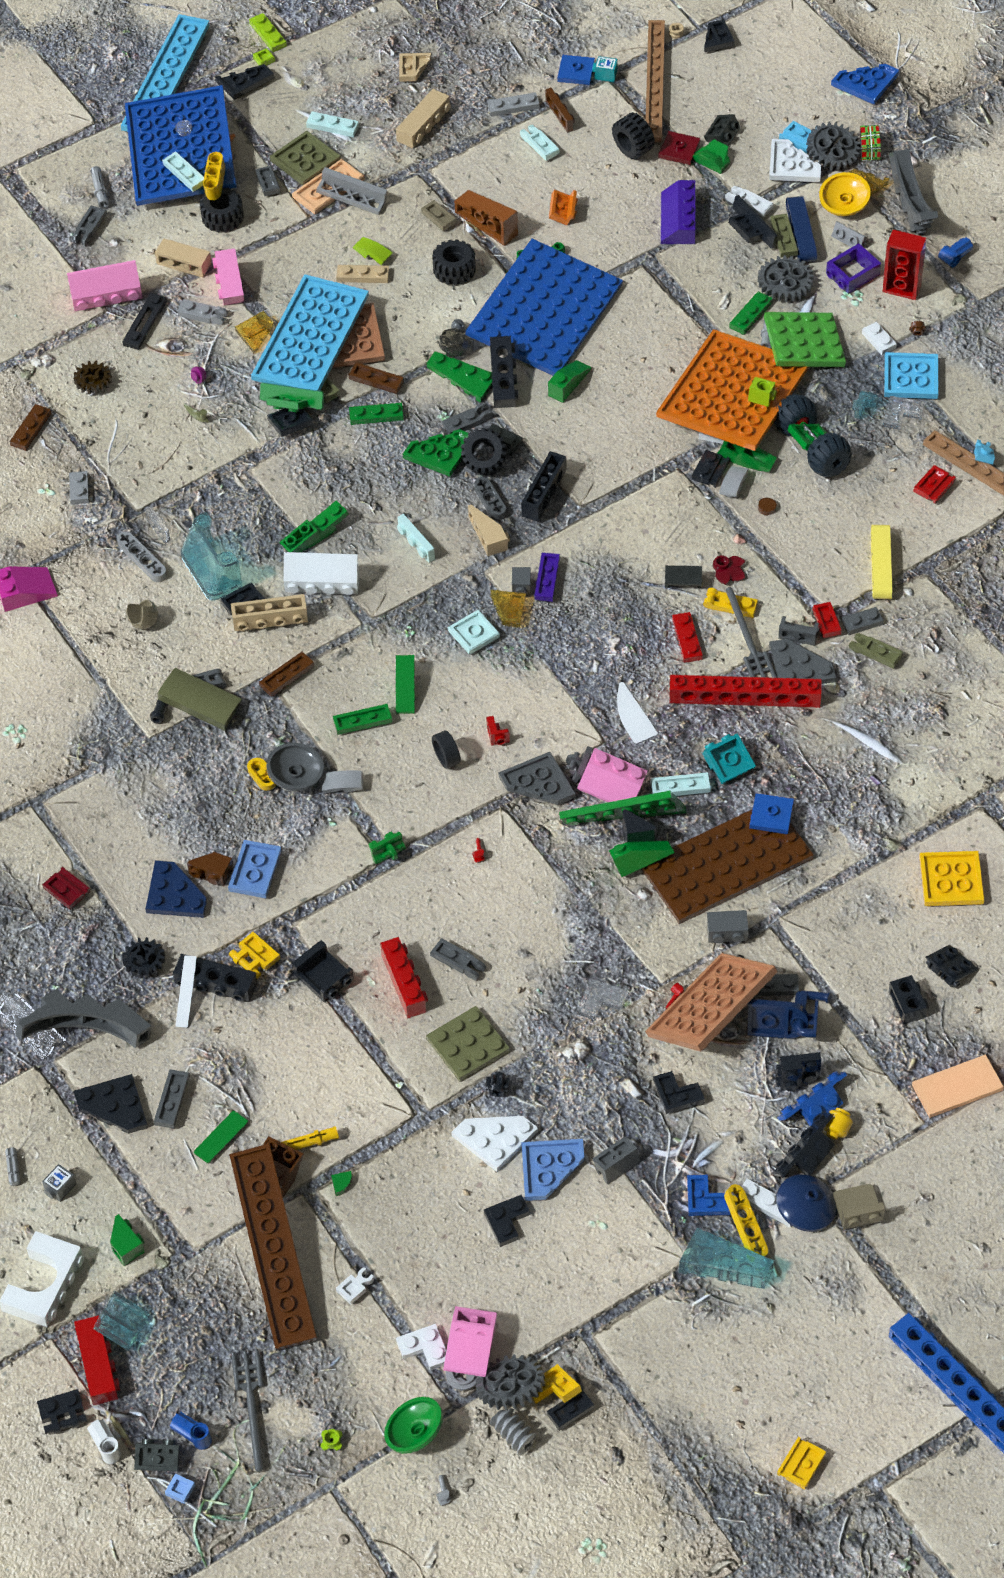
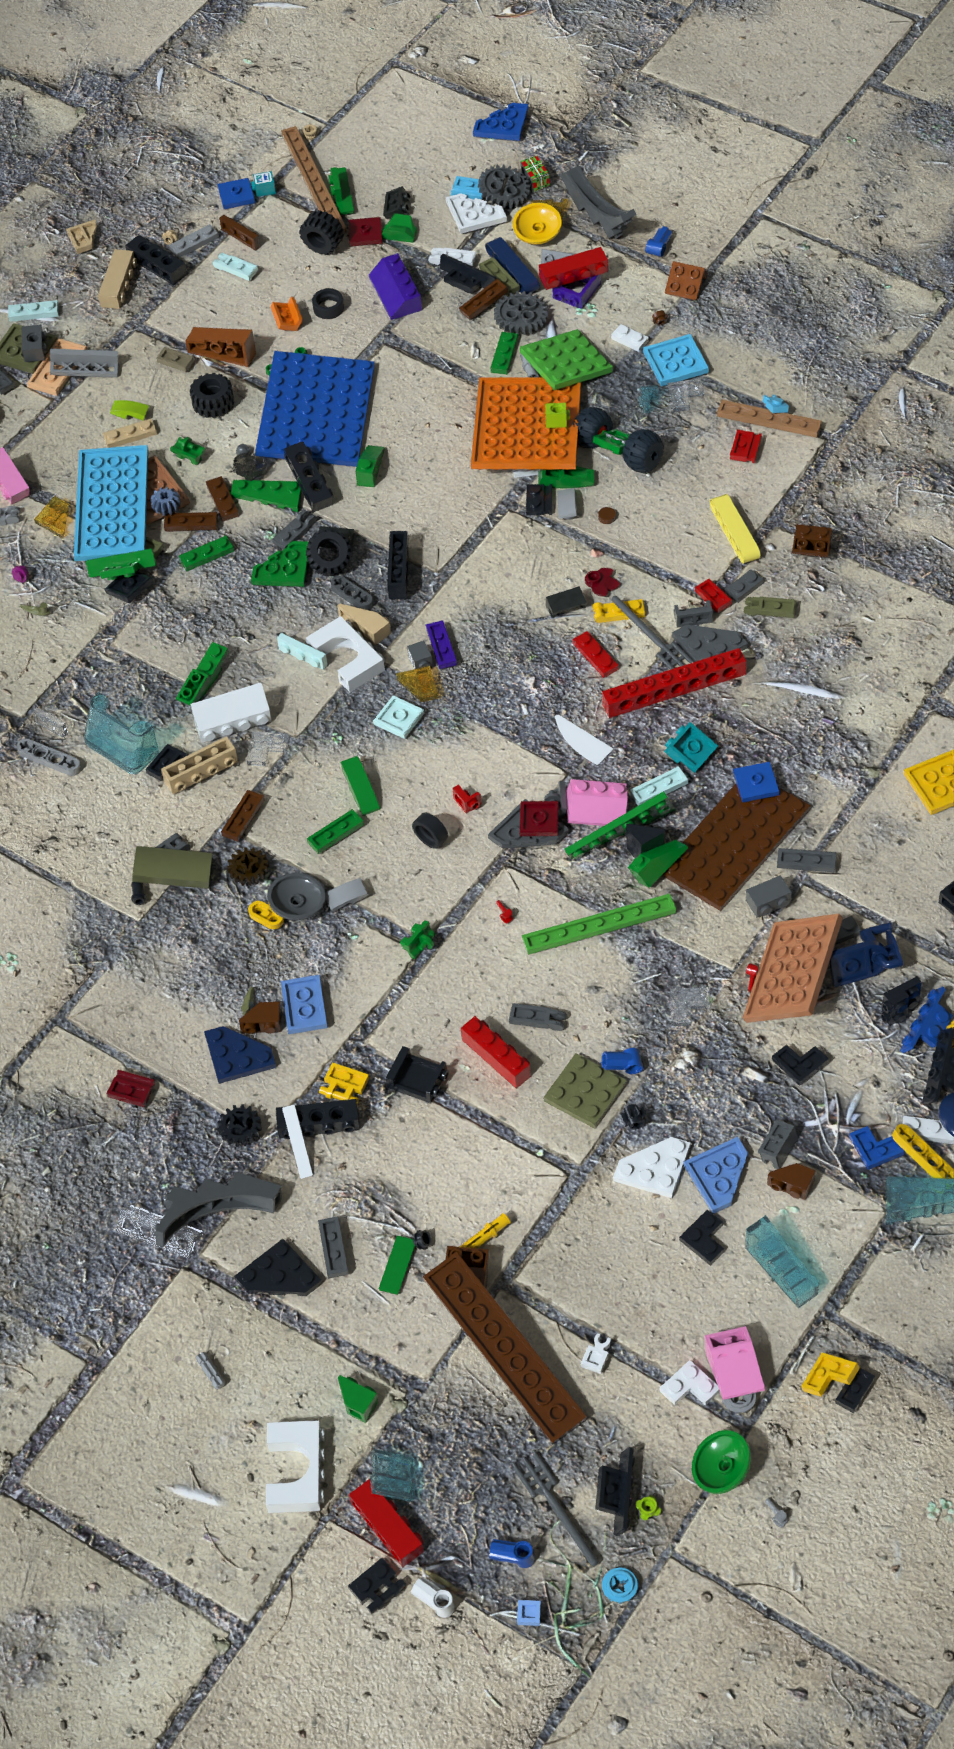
camera: 20 degrees left, 0 degrees up
dark grey brick [42,1164,76,1202] -> none
dark tan hair [126,599,158,630] -> none
pearl dark grey bracket [134,1439,181,1472] -> none
green tile [331,1171,352,1196] -> none
dark grey gear [475,1354,545,1410] -> none
light grey piece [490,1408,536,1456] -> none
black wing [704,19,735,53] -> none
red brick [882,230,927,300] -> none
none -> dark grey brick [21,324,47,362]
none -> black brick [125,235,187,286]
none -> sand blue gear [151,486,181,516]
none -> tan plate [162,230,178,245]
none -> green hips [170,437,205,465]
none -> reddish brown plate [205,476,239,522]
none -> dark brown gear [227,847,269,886]
none -> olive bar [241,987,254,1016]
none -> clear plate [247,731,290,766]
none -> white arch [306,616,385,692]
none -> black tyre [312,288,344,319]
none -> green bracket [328,167,354,215]
none -> black plate [413,1230,432,1250]
none -> reddish brown plate [459,279,508,320]
none -> dark red plate [519,801,559,836]
none -> bright green plate [522,893,676,955]
none -> red brick [539,247,608,290]
none -> black bracket [595,1447,635,1536]
none -> blue piece [601,1048,643,1074]
none -> medium azure gear [602,1568,638,1604]
none -> dark orange bracket [665,261,708,301]
none -> clear light blue wedge [745,1215,819,1309]
none -> reddish brown slope [767,1163,816,1200]
none -> dark grey plate [777,848,836,873]
none -> reddish brown slope [792,524,832,557]

